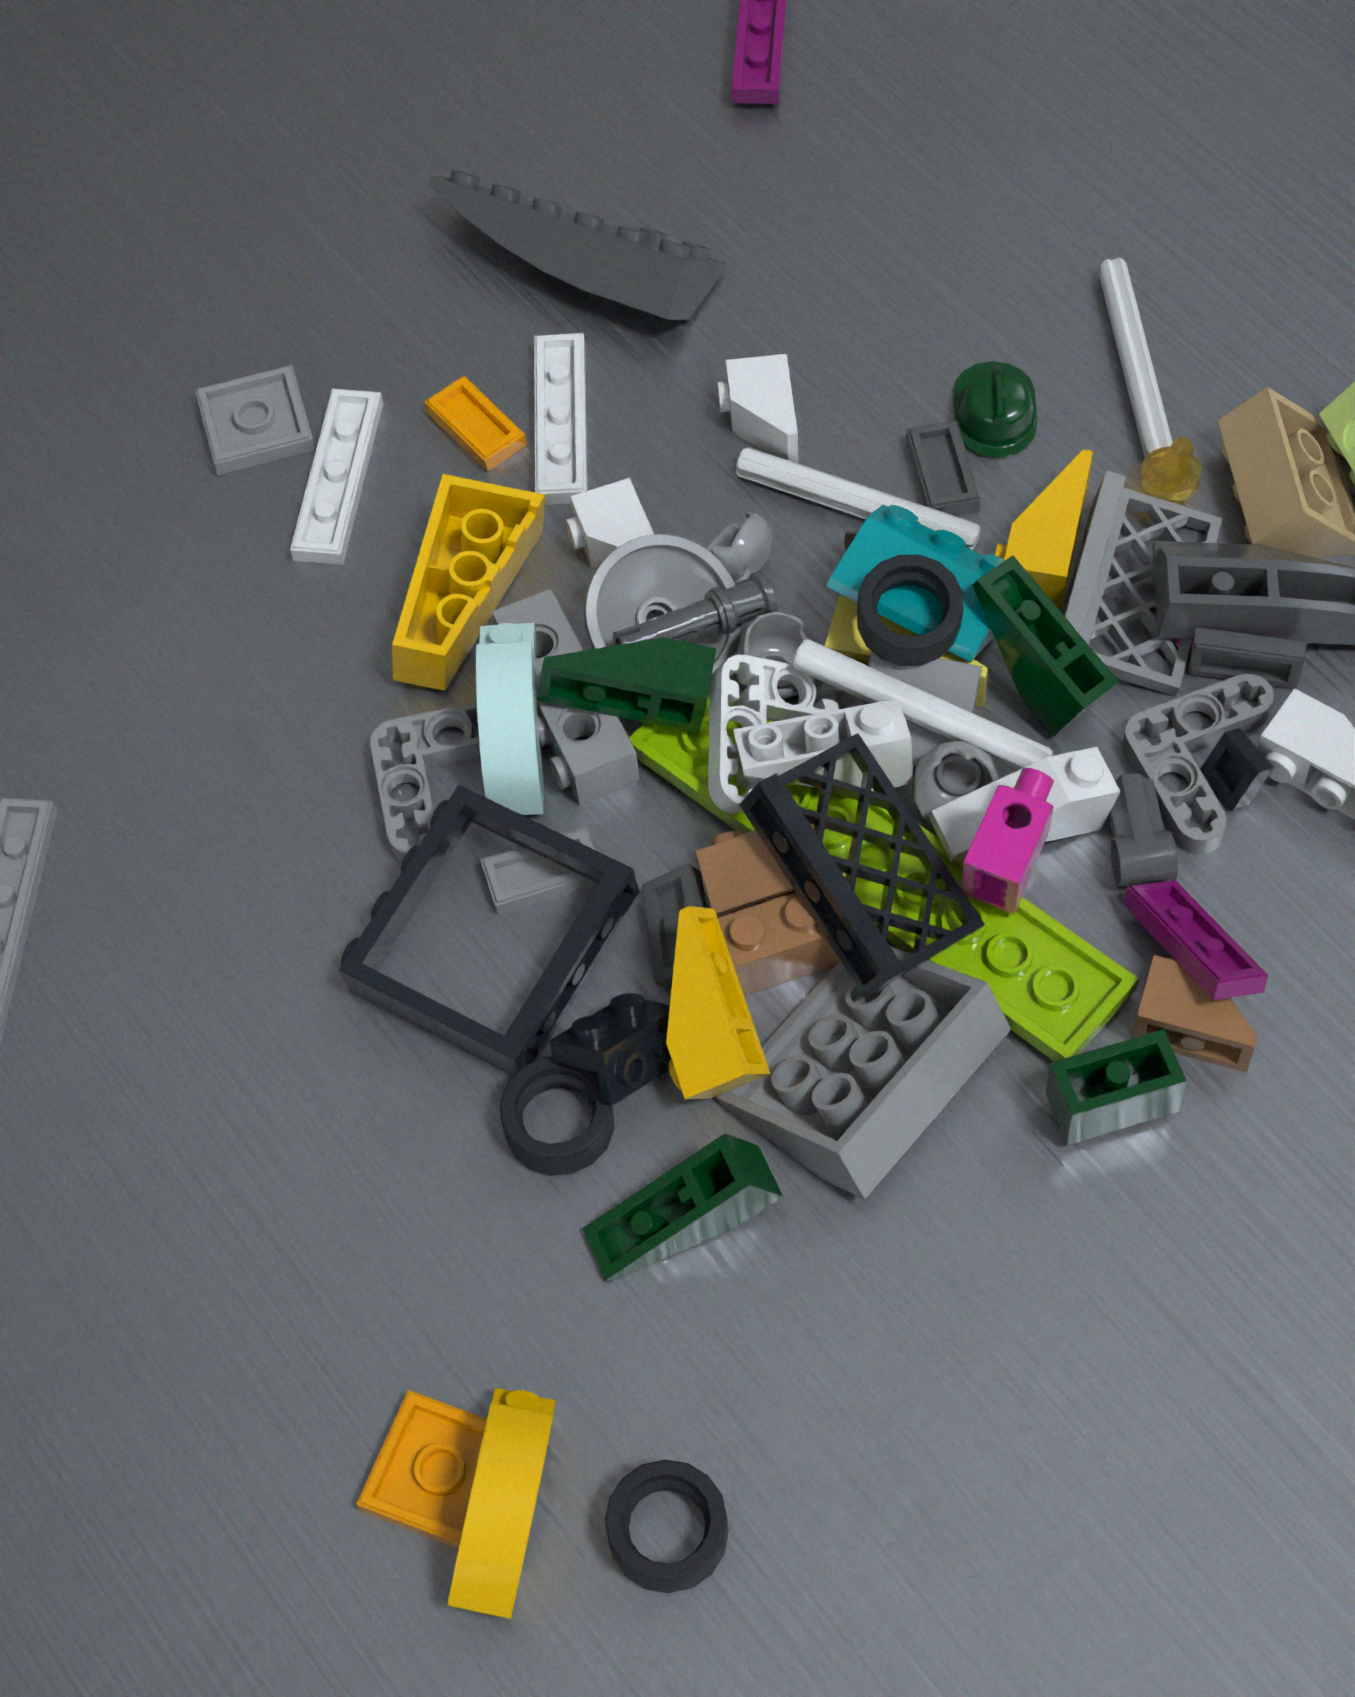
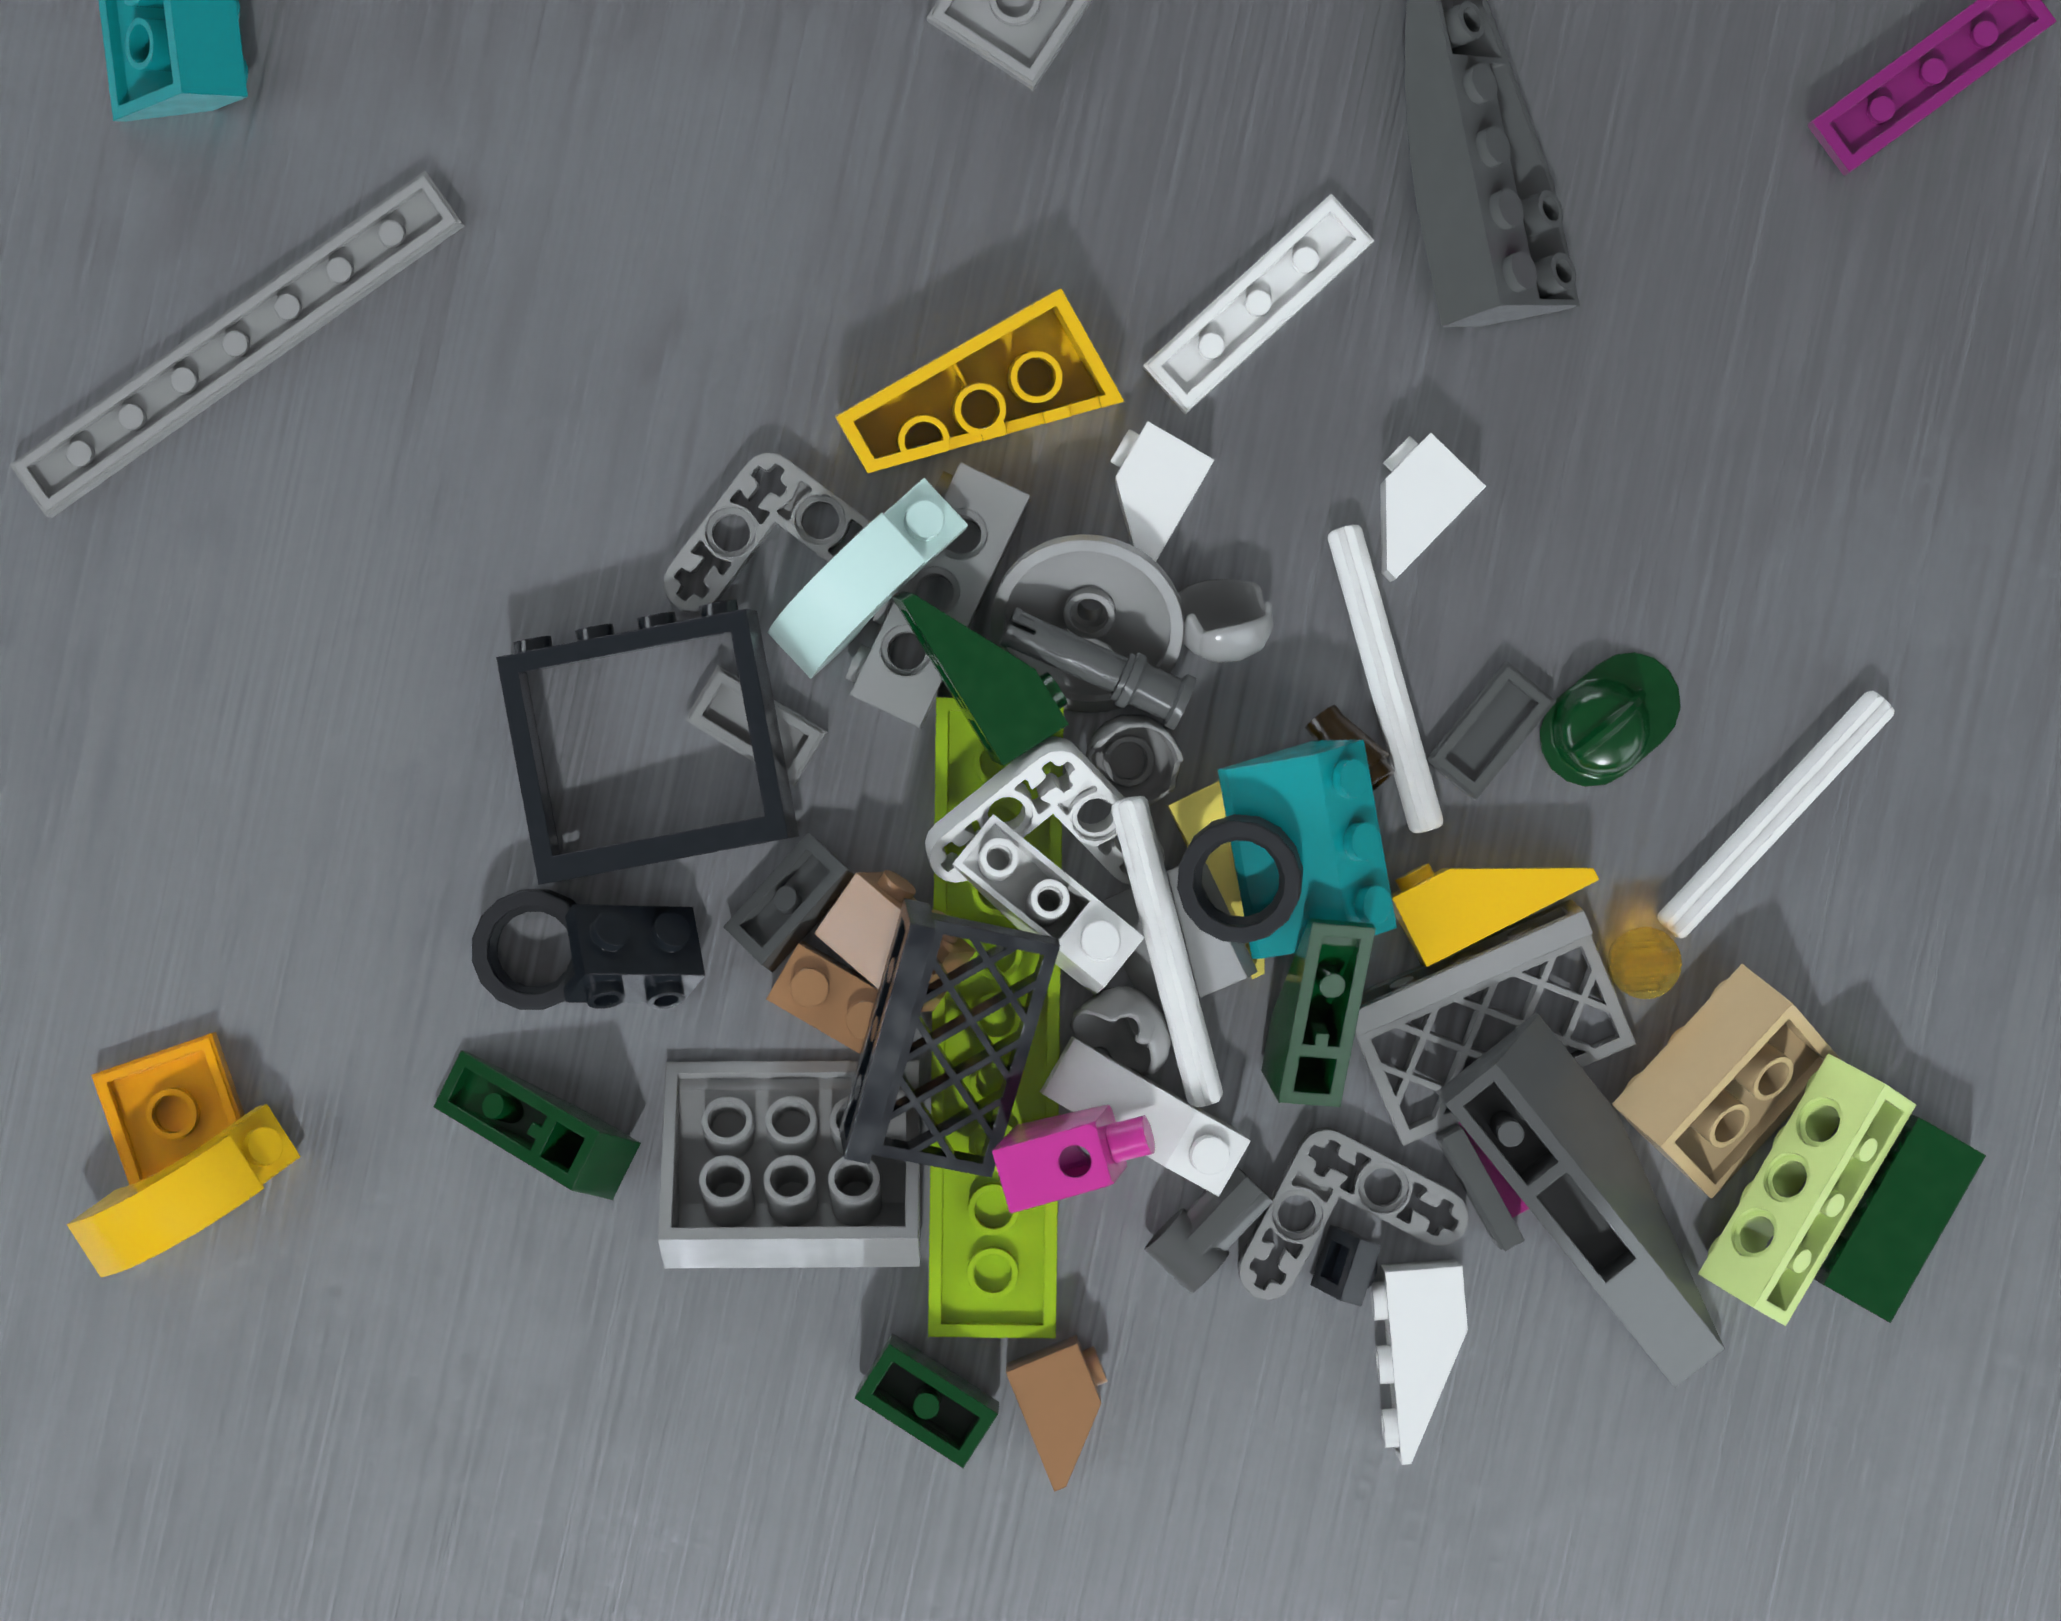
camera: 50 degrees right, 30 degrees up
white tile [290,389,383,565] -> none
light orange tile [424,376,527,472] -> none
black tyre [604,1459,729,1593] -> none
yellow slope [666,906,771,1099] -> none
magenta tile [1123,880,1269,1000] -> none

